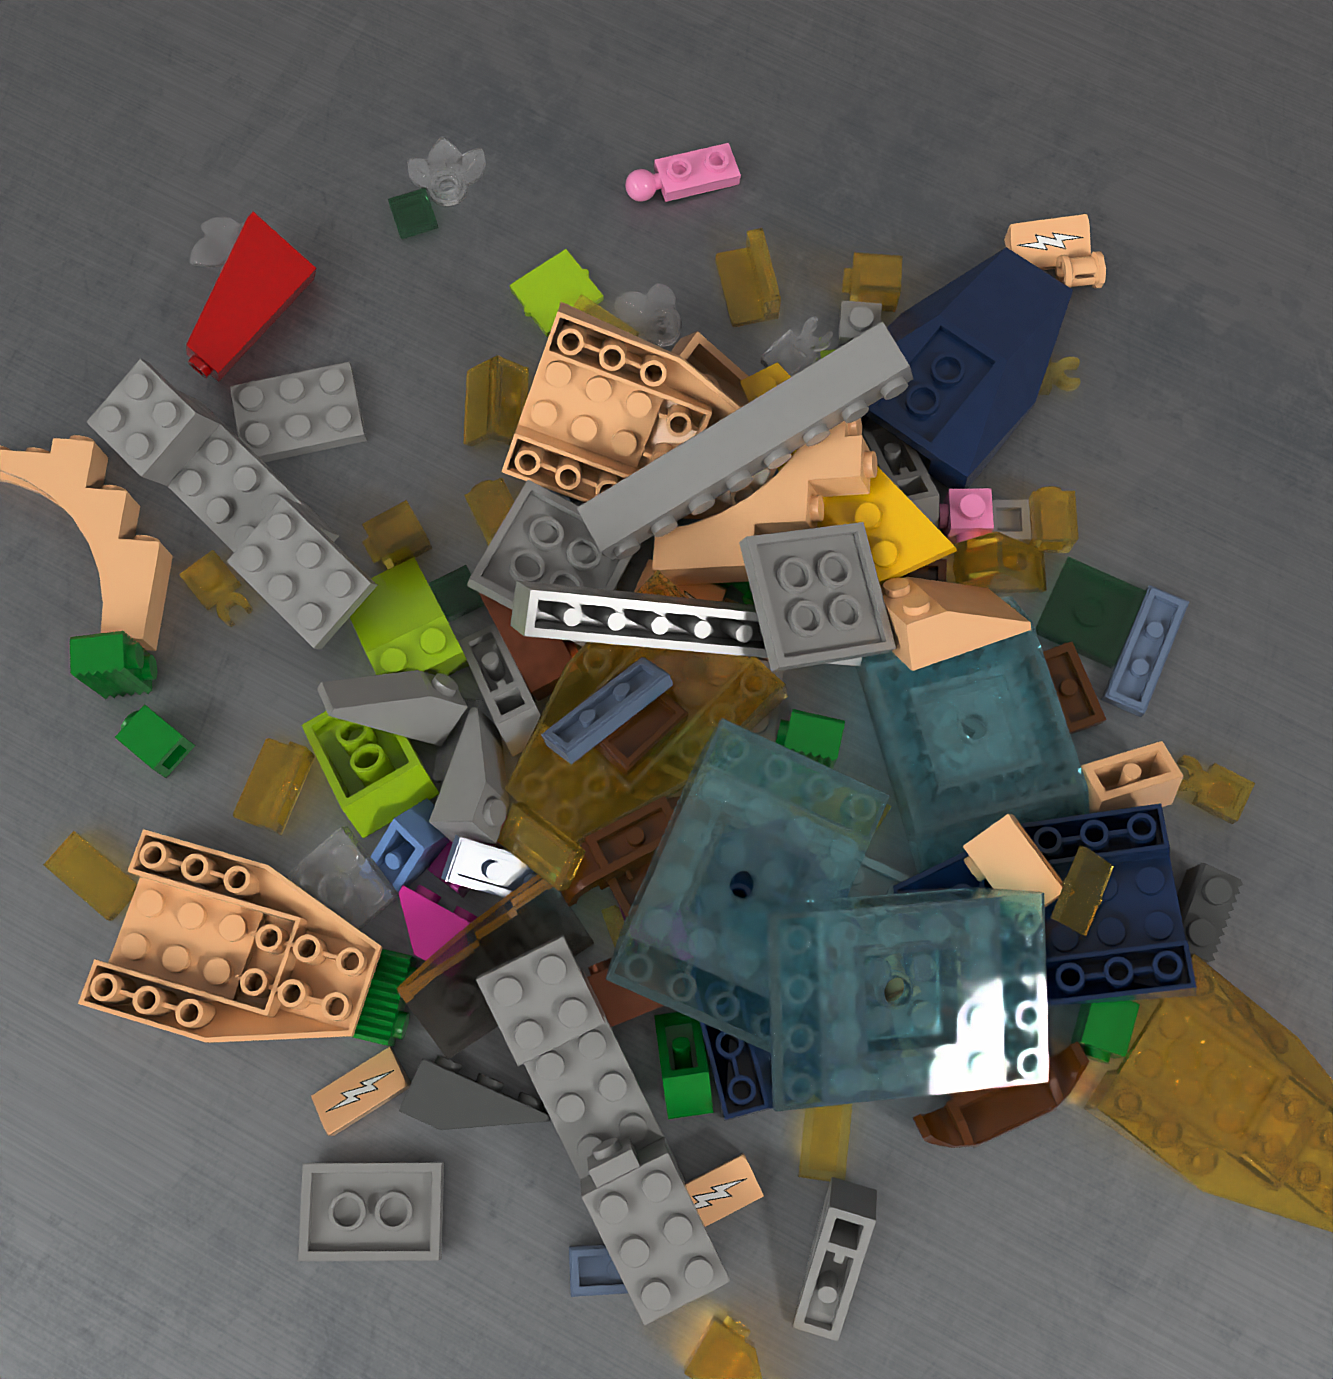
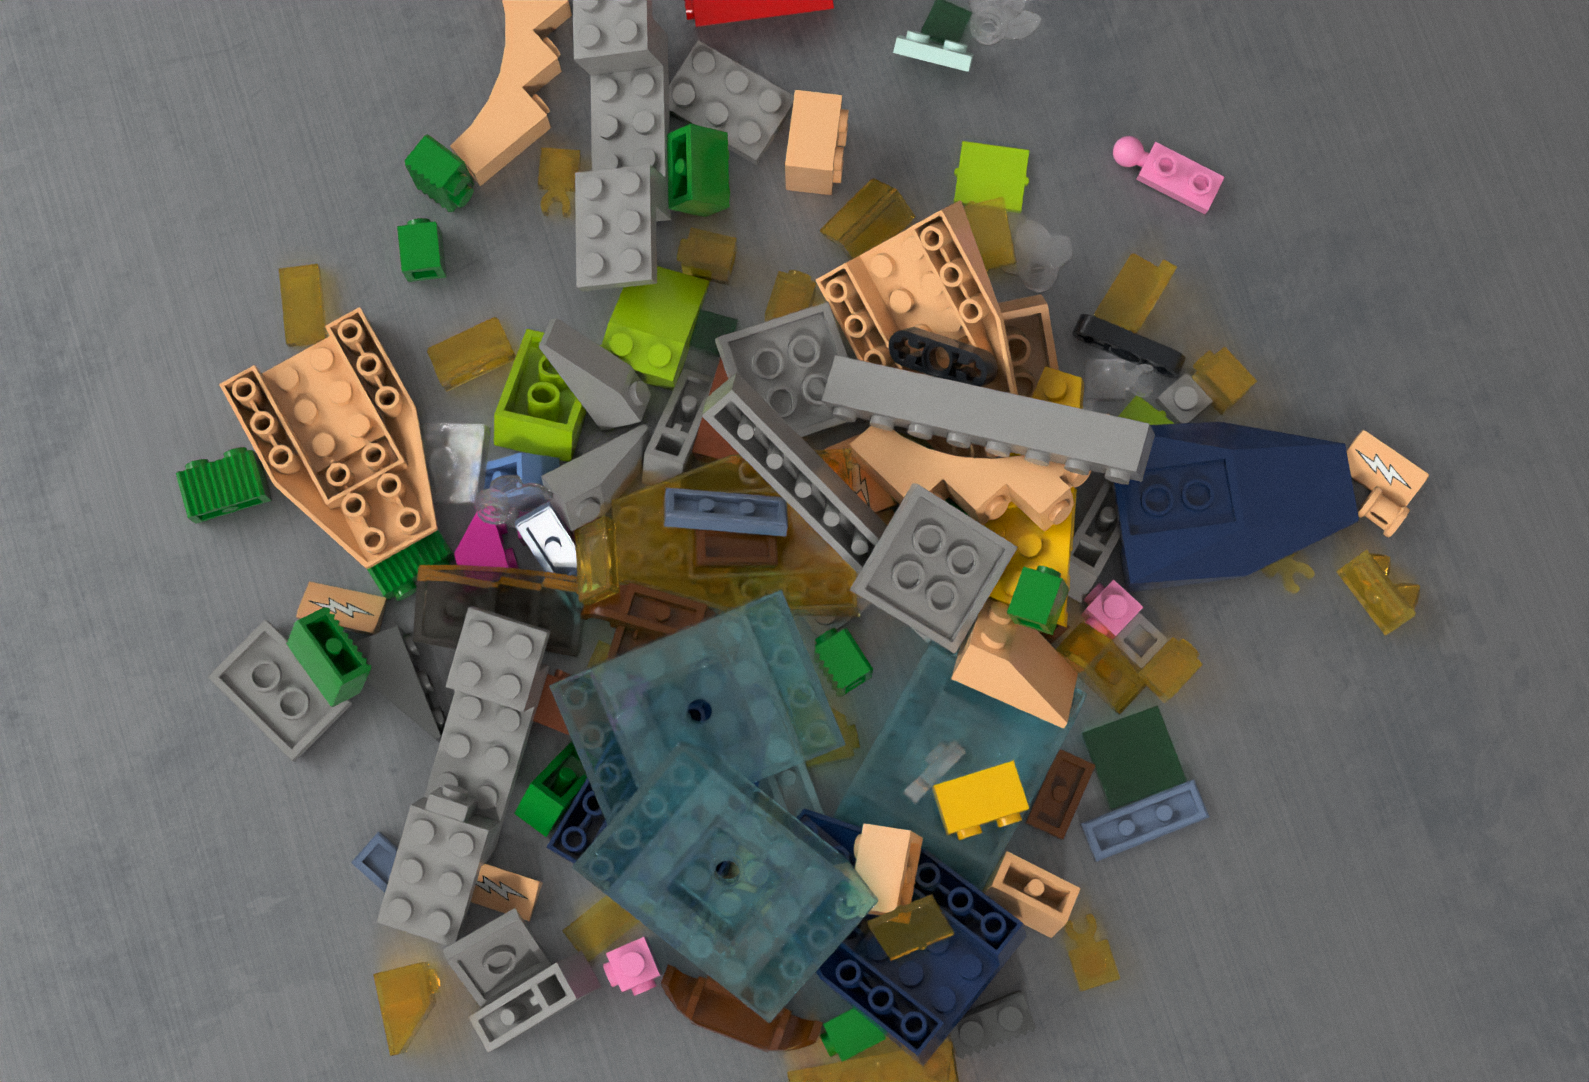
camera: 45 degrees right, 5 degrees up
none -> green brick [176,447,272,524]
none -> green brick [286,607,372,707]
none -> light grey plate [442,908,552,1009]
none -> clear plate [474,475,554,529]
none -> bright pink brick [603,937,663,996]
none -> green brick [667,123,730,217]
none -> light nougat brick [785,90,849,195]
none -> black beam [889,327,998,387]
none -> light aqua plate [893,30,974,72]
none -> clear plate [903,740,966,804]
none -> yellow brick [932,760,1029,840]
none -> green brick [1007,565,1069,635]
none -> black beam [1072,314,1186,378]
none -> clear yellow tile [1336,549,1420,636]

